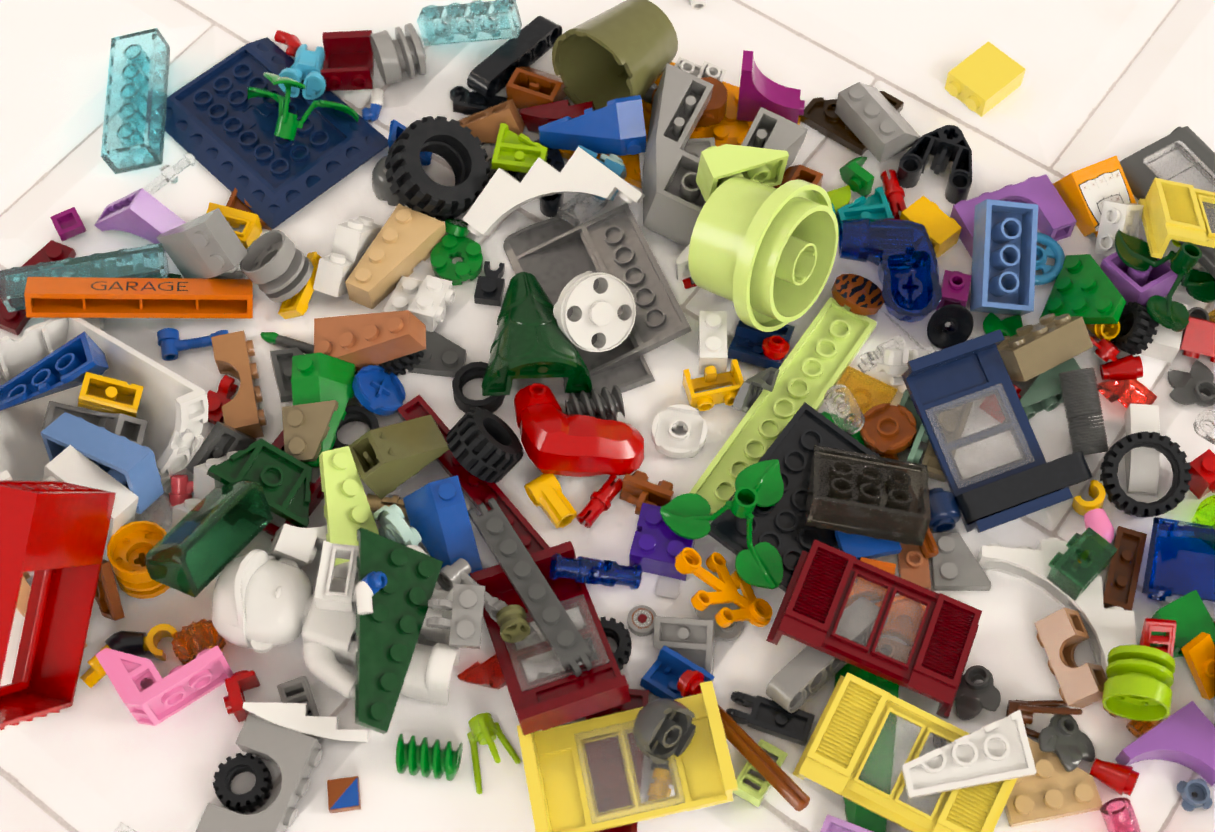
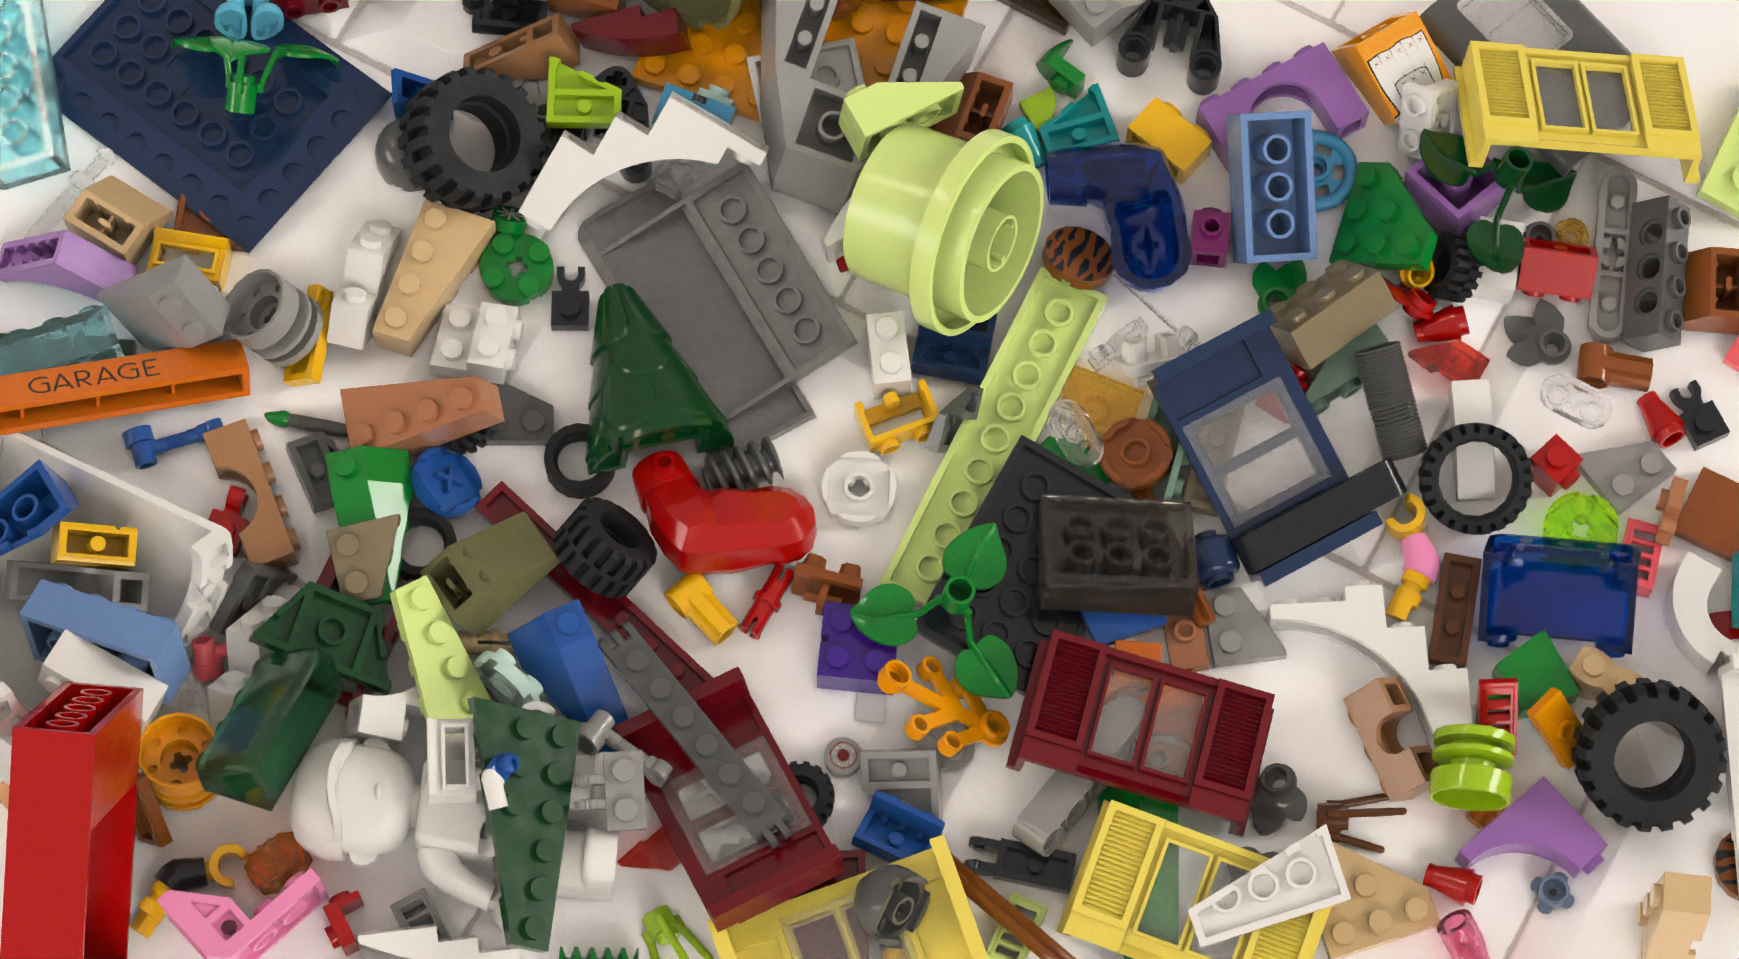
camera: 10 degrees left, 10 degrees up
arm [362,88,384,122] -> none
olive wheel [496,605,531,643] -> none
blue wedge [538,95,646,156] -> none
clear blue piece [550,553,642,590] -> none
white piece [553,270,636,352] -> none
red plate [677,670,704,697] -> none
red plate [762,336,790,360] -> none
red pin [880,169,907,221] -> none
black piece [927,304,974,349] -> none
dark grey plate [1039,714,1095,772] -> none
clear green brick [1047,527,1118,601] -> none
none -> tan slope [63,175,173,265]

